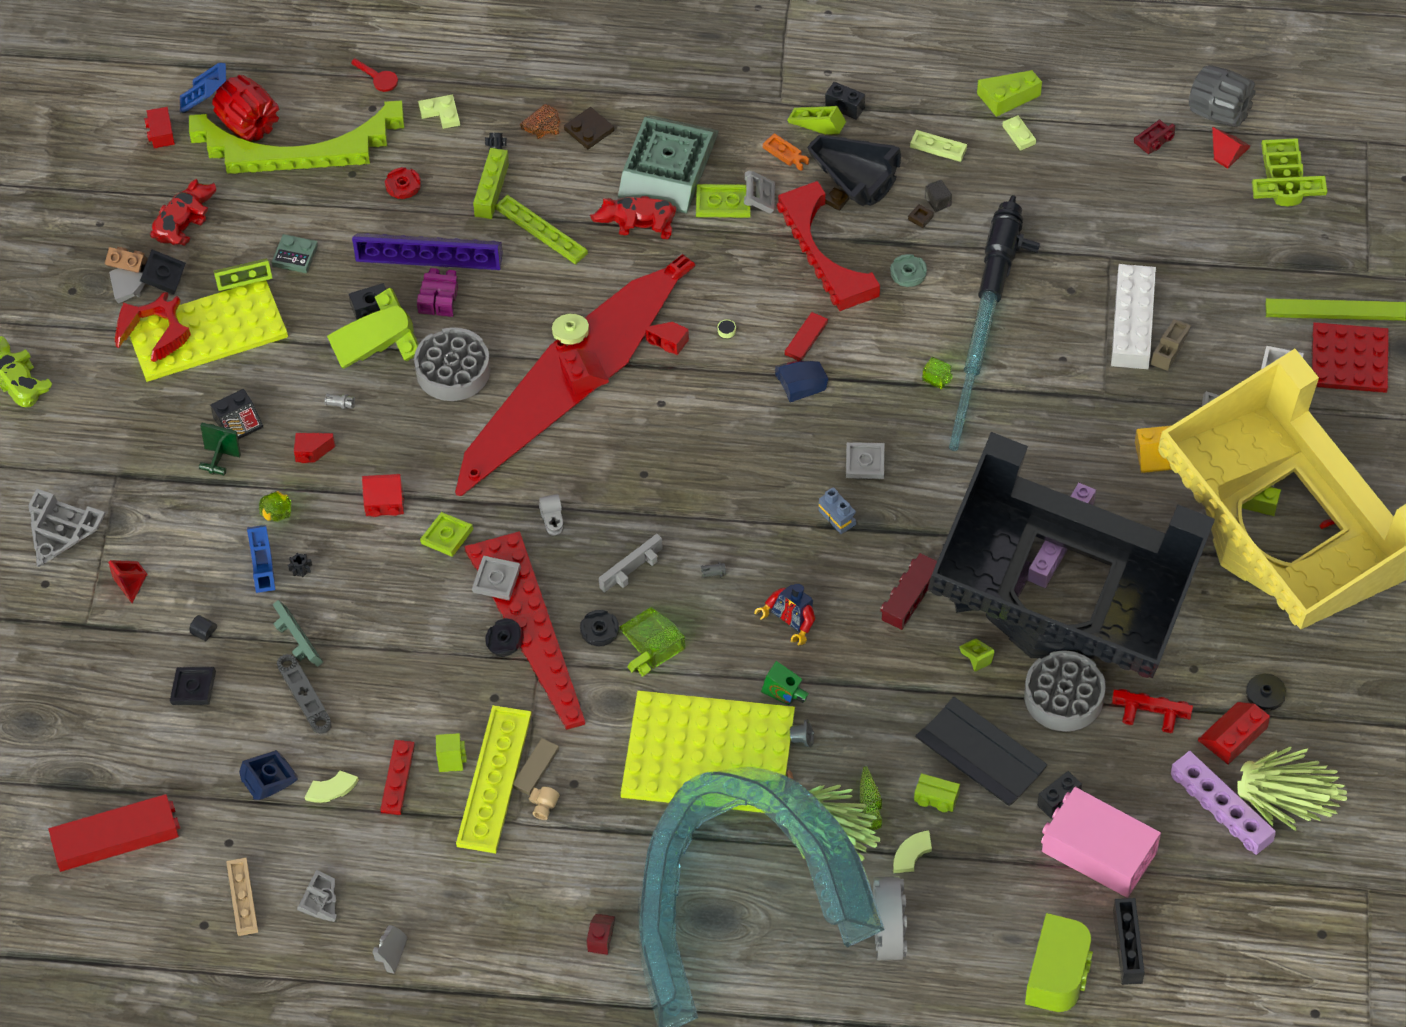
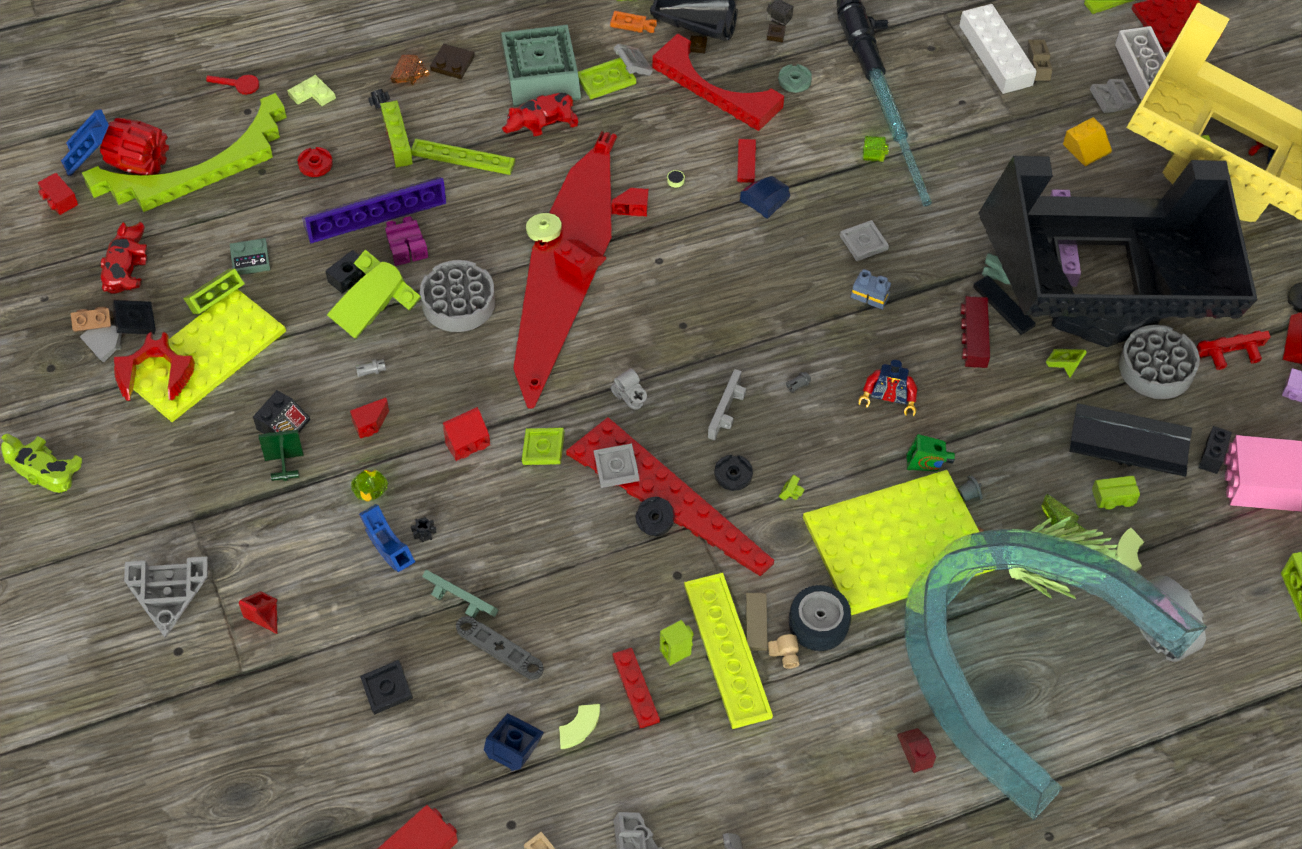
camera: 30 degrees left, 0 degrees up
black brick [189,615,217,642] -> none
clear neon green slope [619,607,685,669] -> none
none -> wheel [789,585,851,651]

